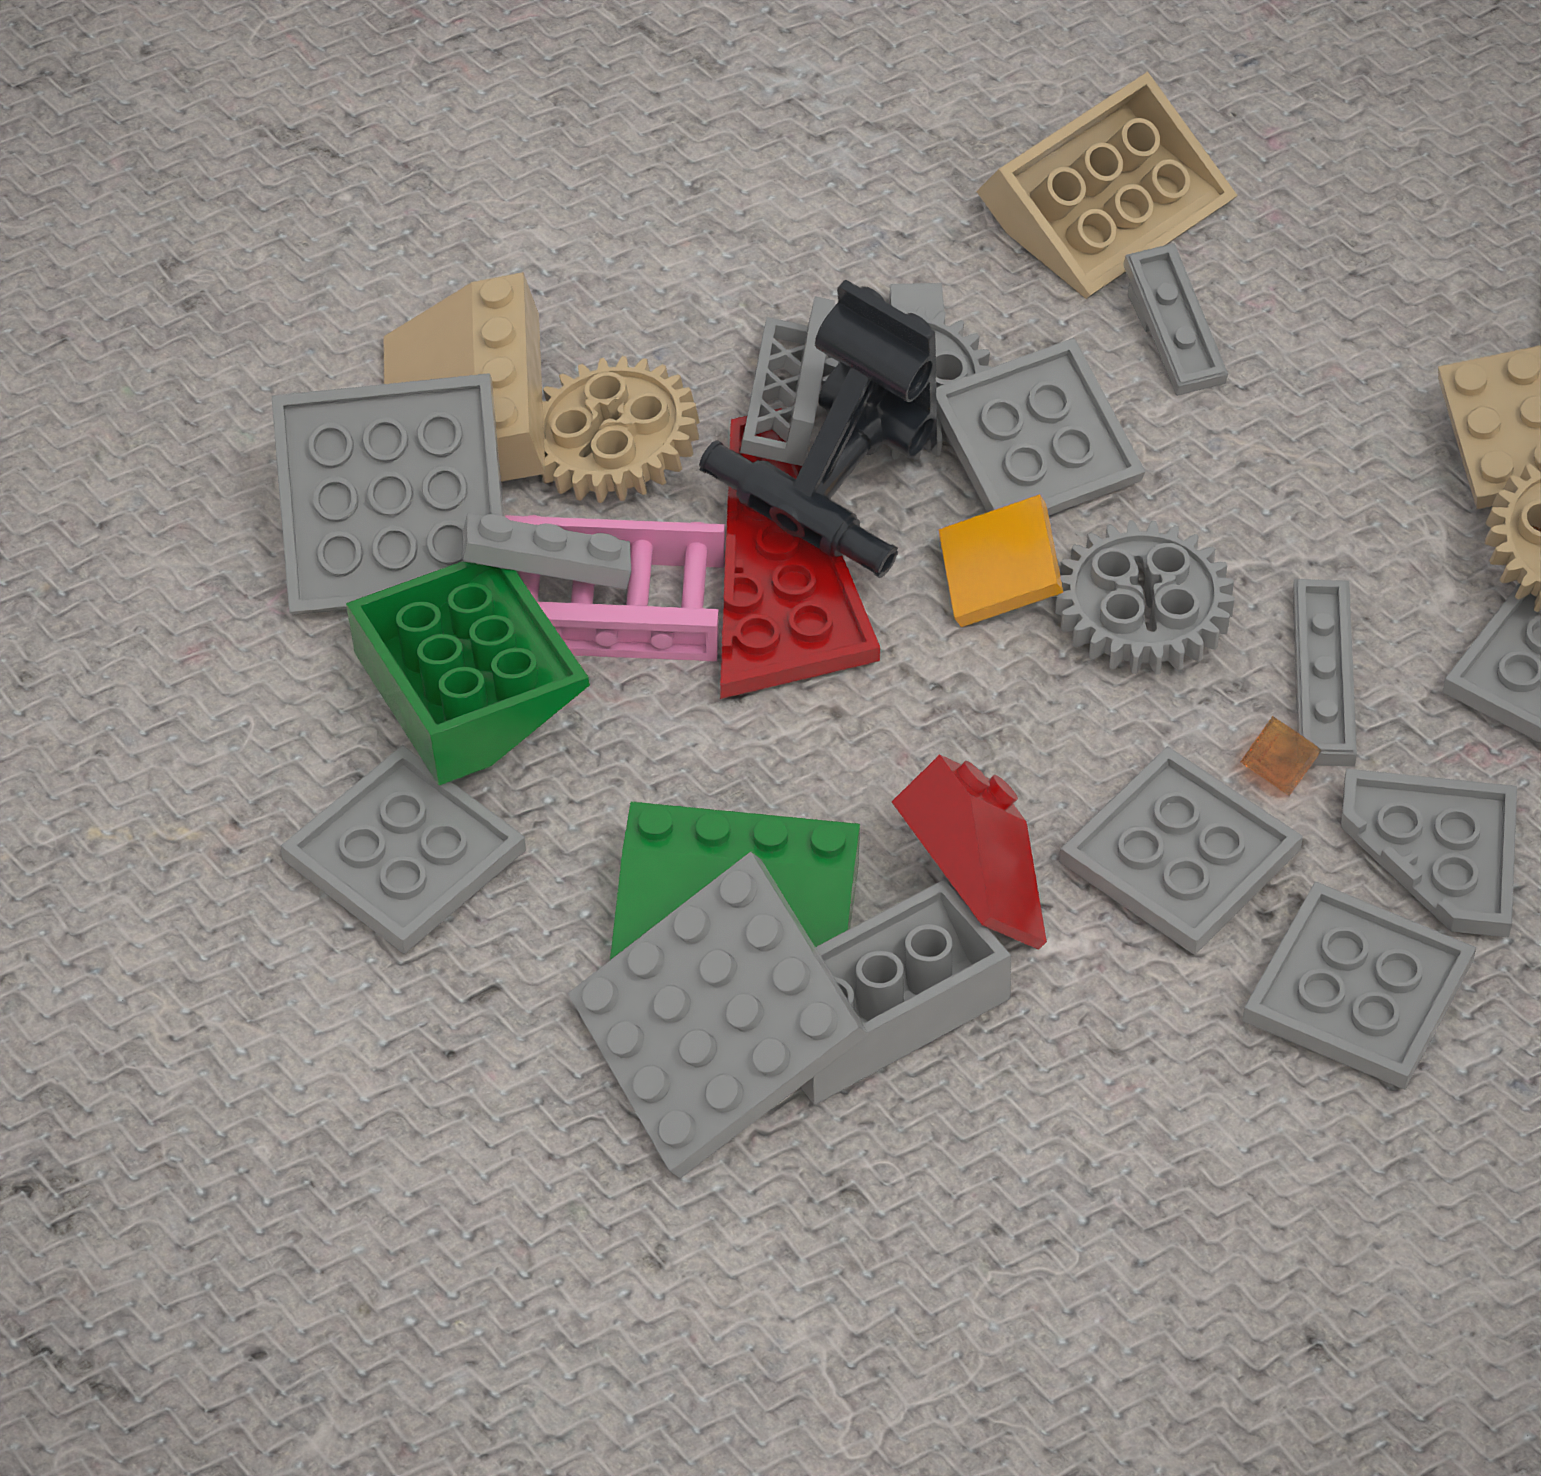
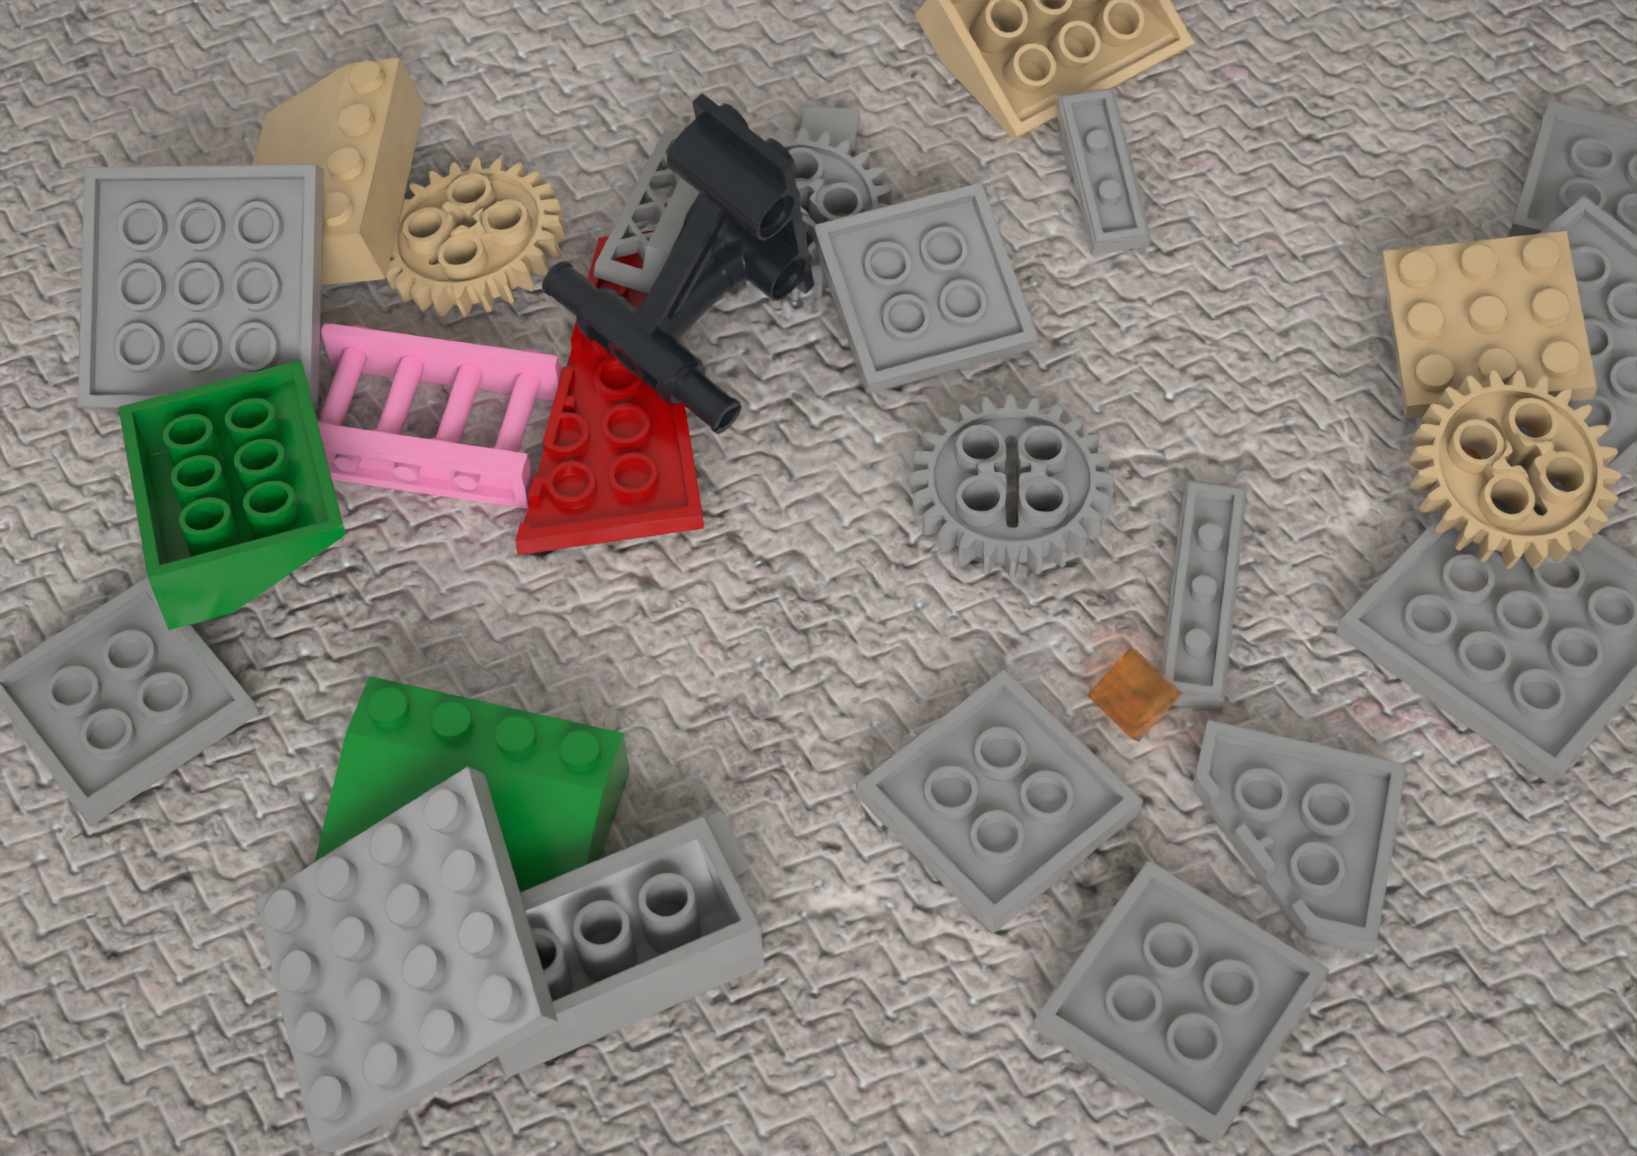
camera: 10 degrees right, 5 degrees up
light grey plate [463,513,631,590] -> none
red slope [891,754,1047,950] -> none
light orange tile [938,494,1064,627] -> none

